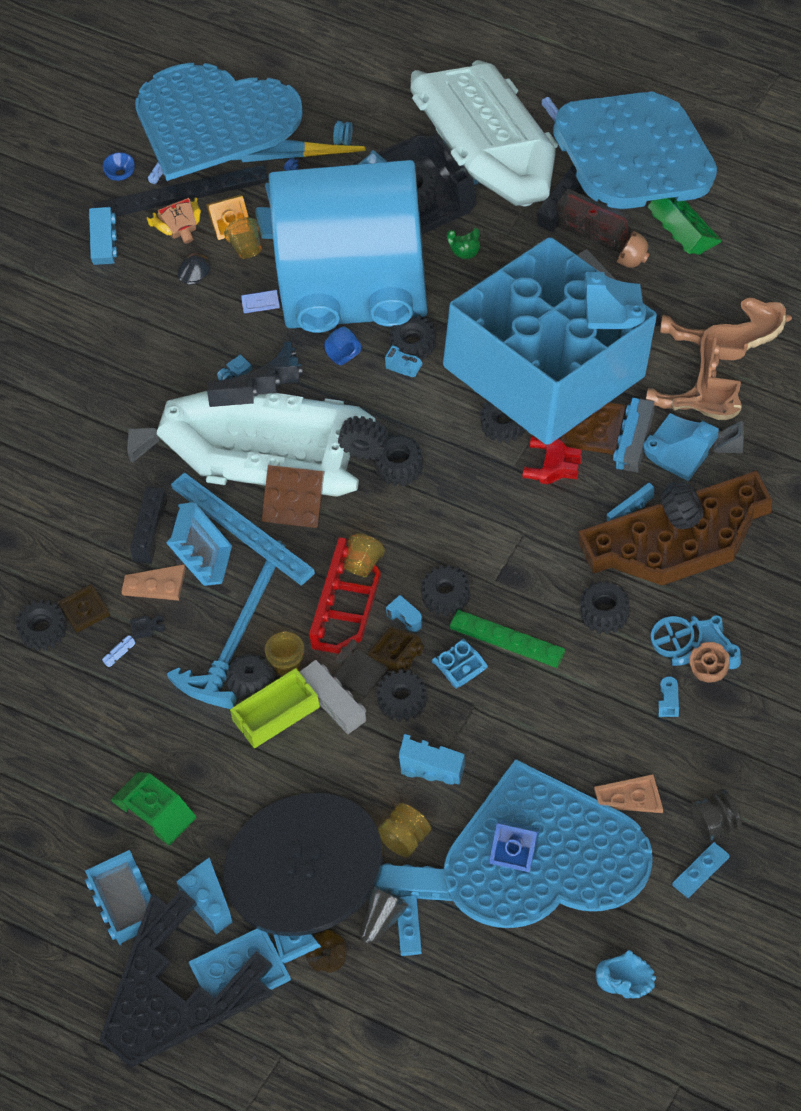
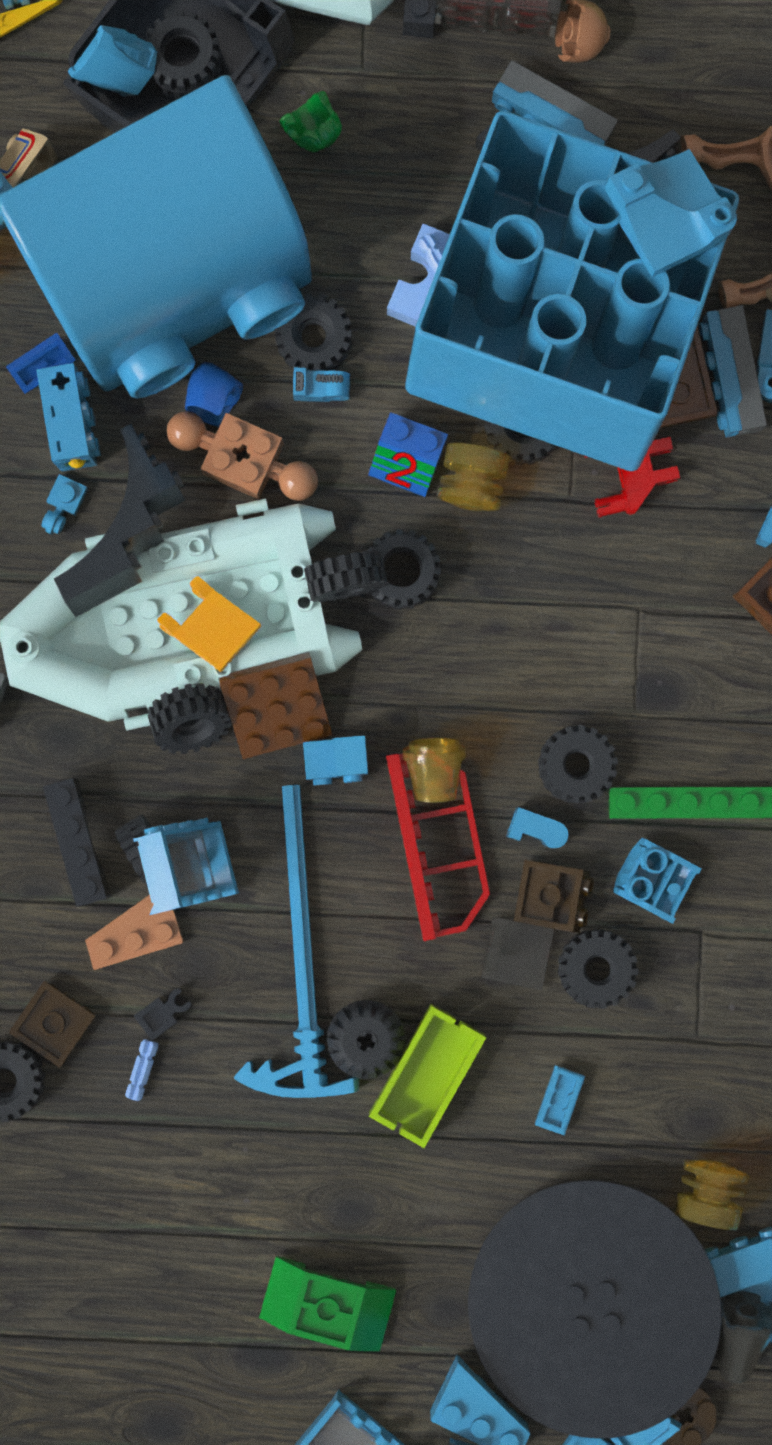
camera: 30 degrees left, 30 degrees up
dark azure plate [171,472,315,586] -> none
clear yellow piece [265,632,304,676] -> none
light grey brick [299,660,366,734] -> none
dark azure wedge [399,734,465,785] -> none
none -> dark azure piece [36,363,101,472]
none -> black tyre [148,683,231,754]
none -> light orange flag [157,576,261,672]
none -> nougat brick [167,411,318,501]
none -> dark azure brick [303,736,368,786]
none -> blue slope [368,412,448,497]
none -> clear yellow wheel [437,443,510,511]
none -> dark azure plate [534,1065,585,1136]

